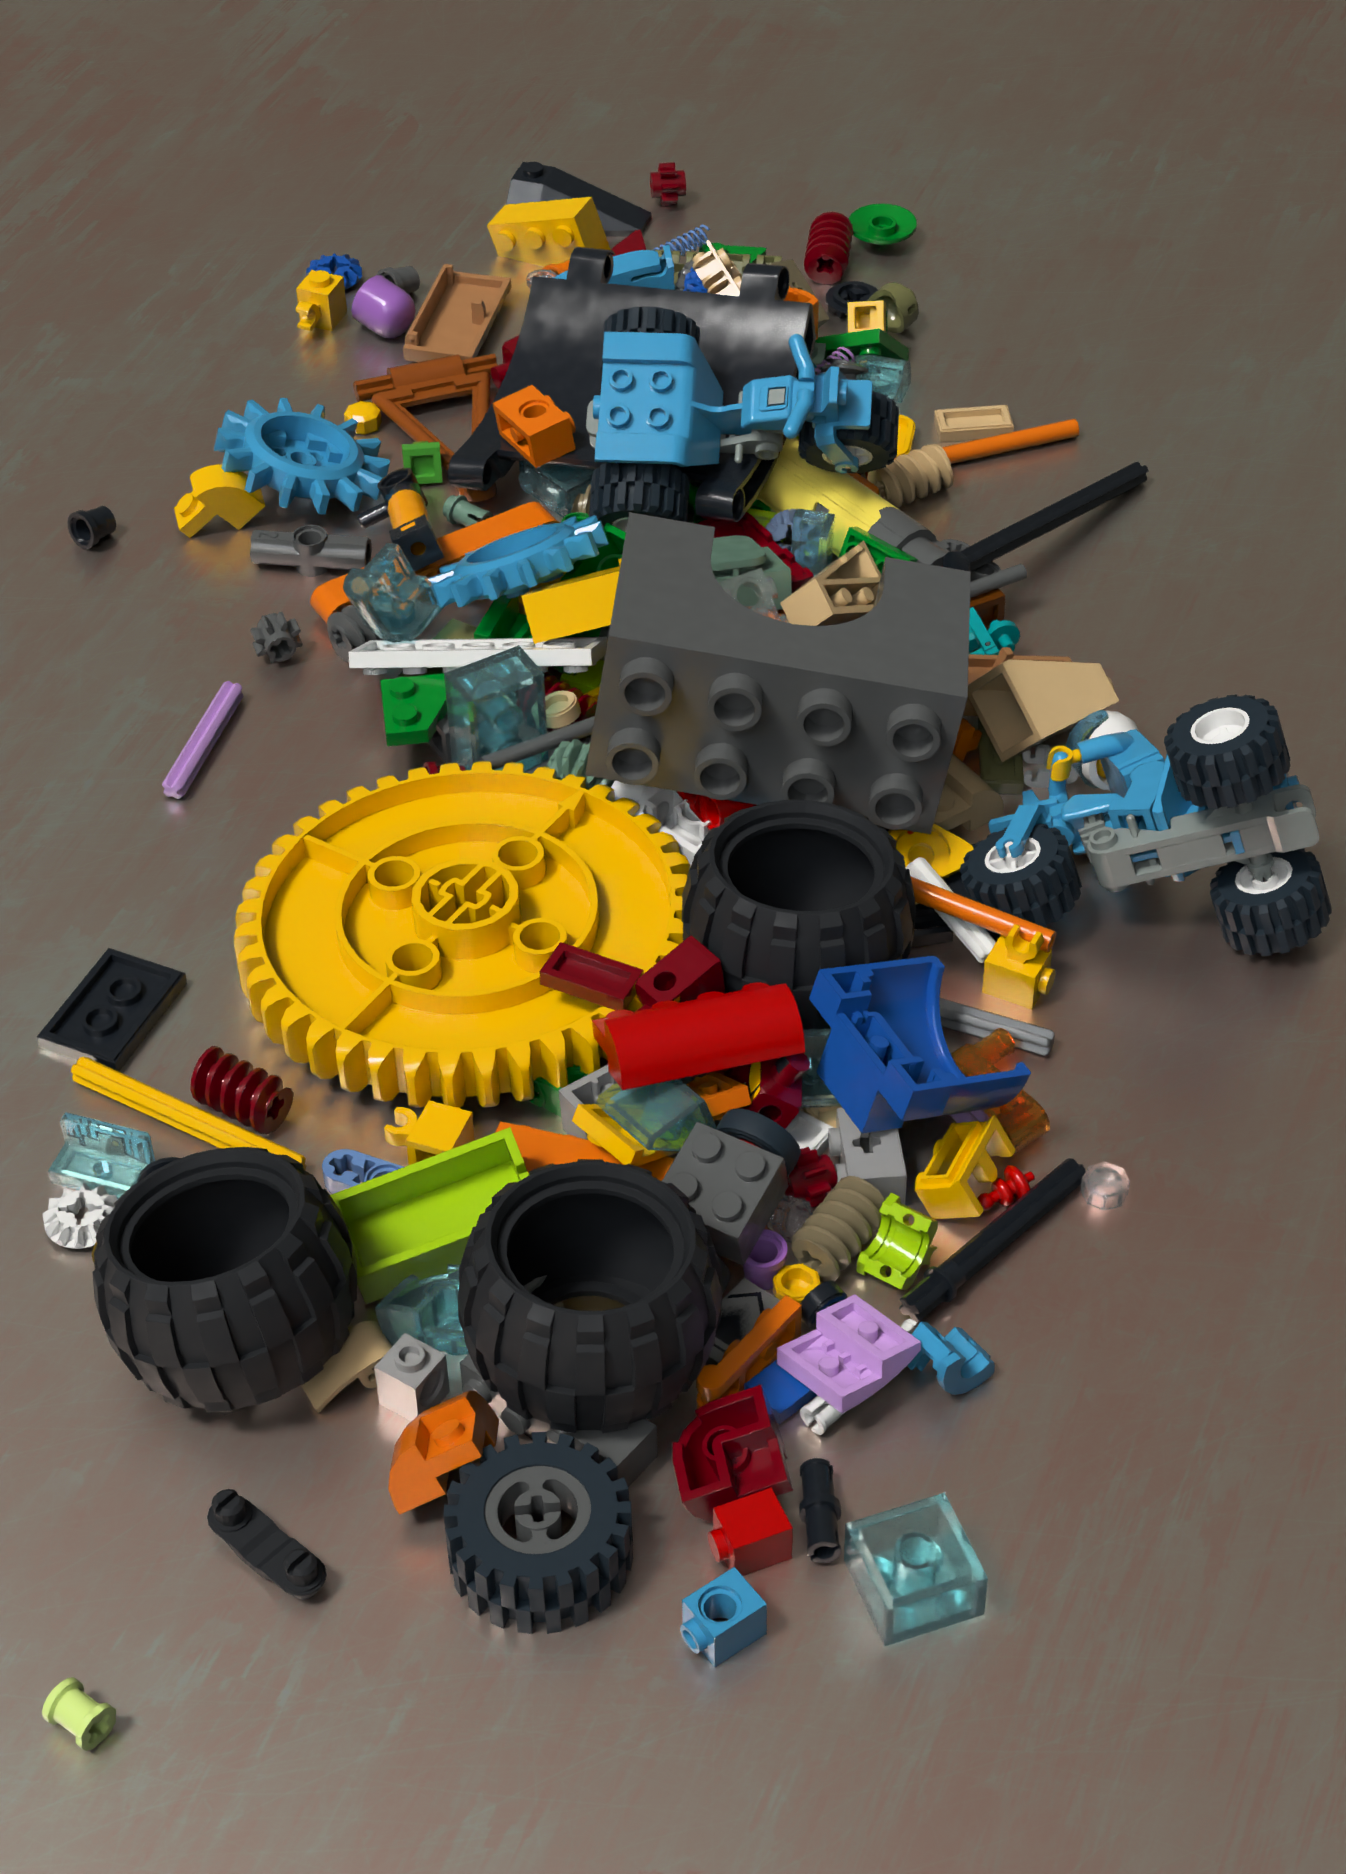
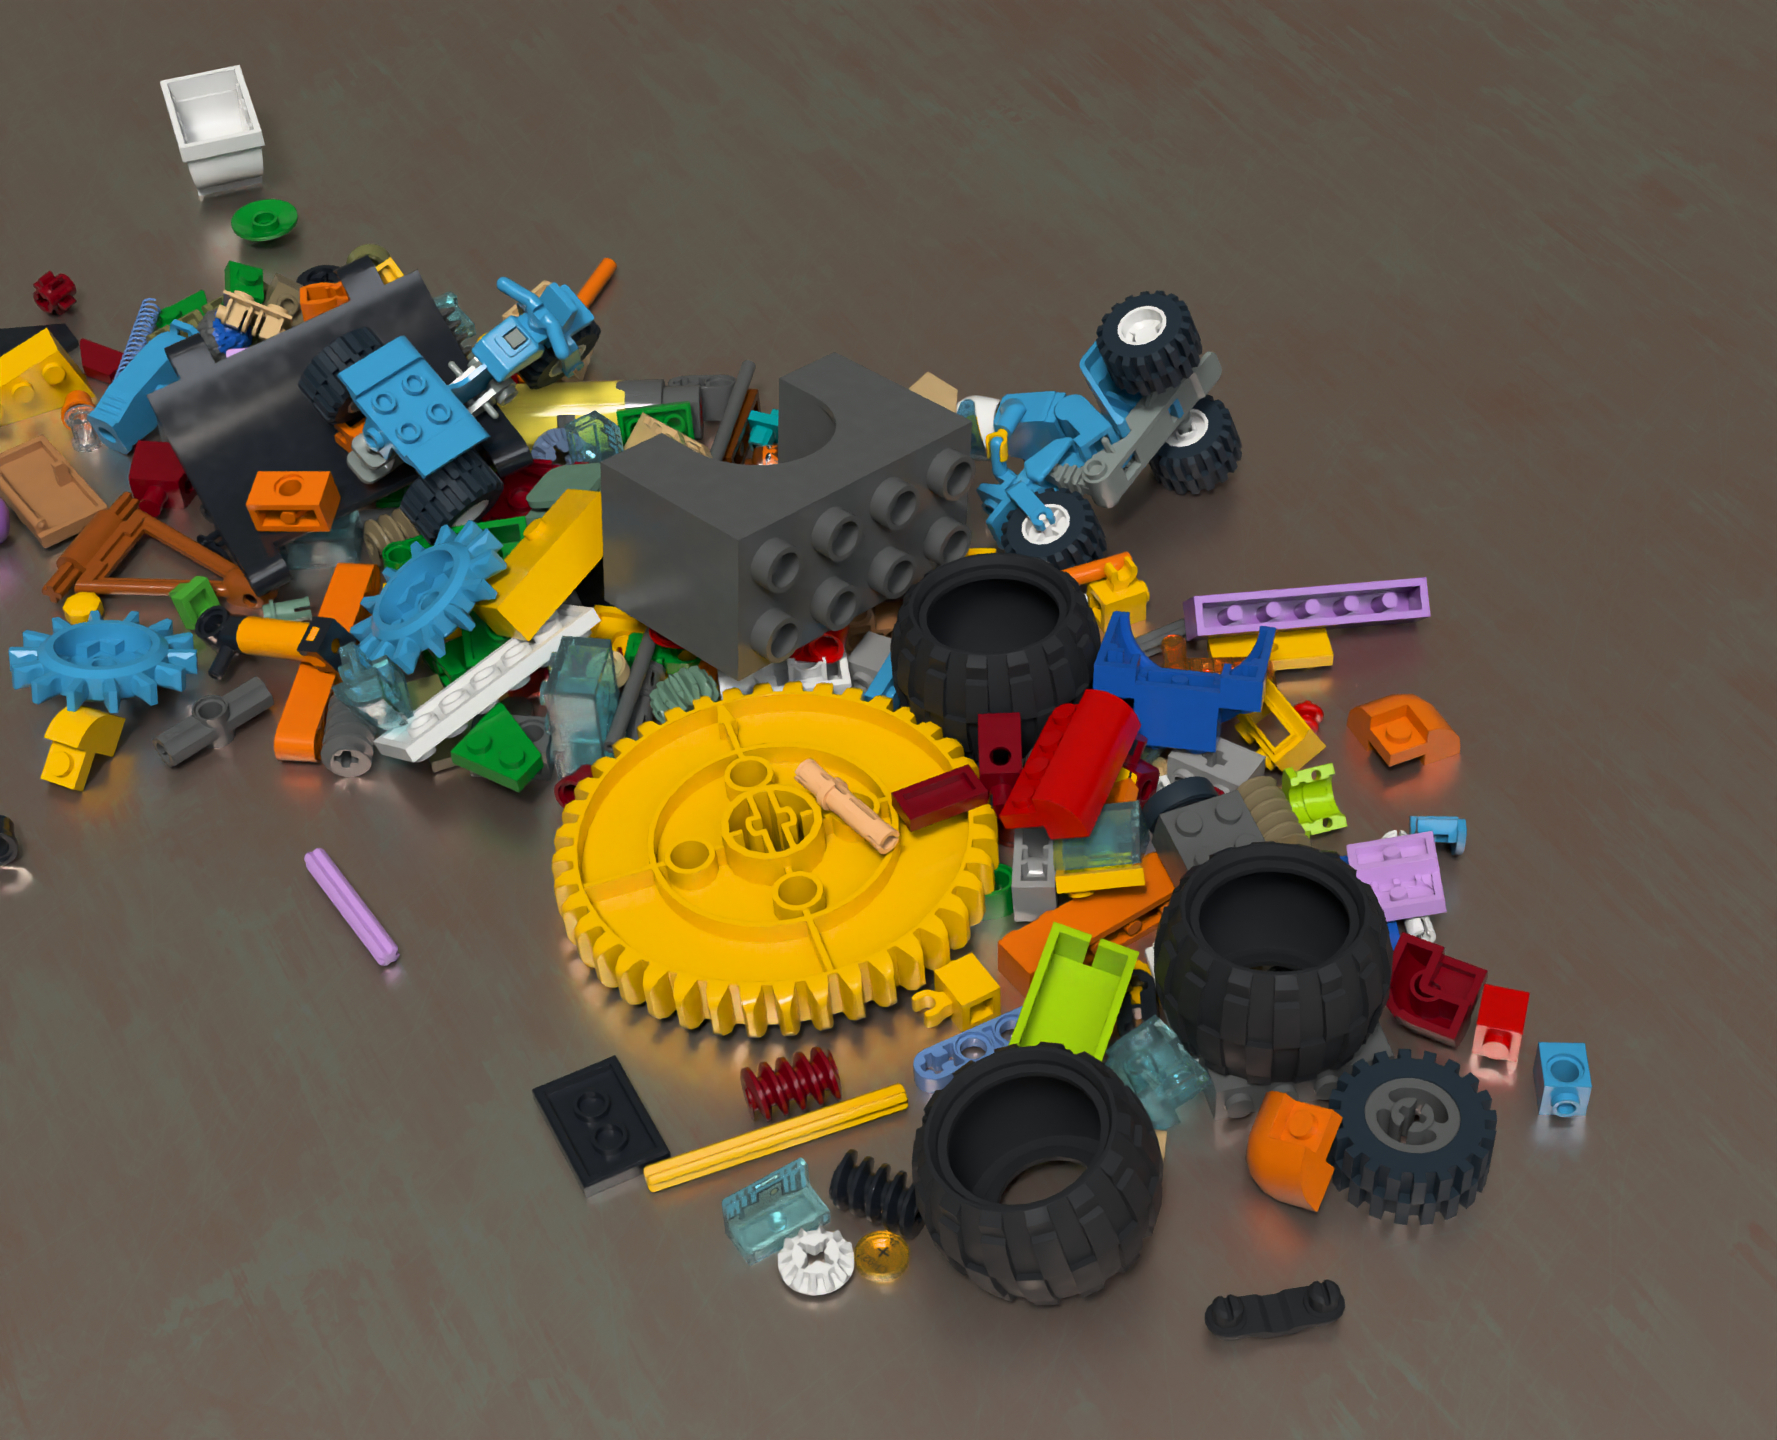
camera: 50 degrees left, 0 degrees up
dark grey gear [251,612,303,663] -> none
light grey brick [374,1333,450,1421] -> none
black pin [799,1458,841,1563] -> none
dark red piece [804,212,853,285] -> none
clear light blue brick [844,1492,988,1647] -> none
black axle [899,1158,1086,1323] -> none
black axle [943,462,1149,572] -> none
clear tile [1080,1162,1130,1211] -> none
none -> white container [160,65,265,196]
none -> green bracket [221,261,264,305]
none -> light nougat pin [794,758,900,854]
none -> medium lavender brick [1183,577,1431,642]
none -> yellow tile [1207,628,1334,674]
none -> orange brick [1347,694,1461,767]

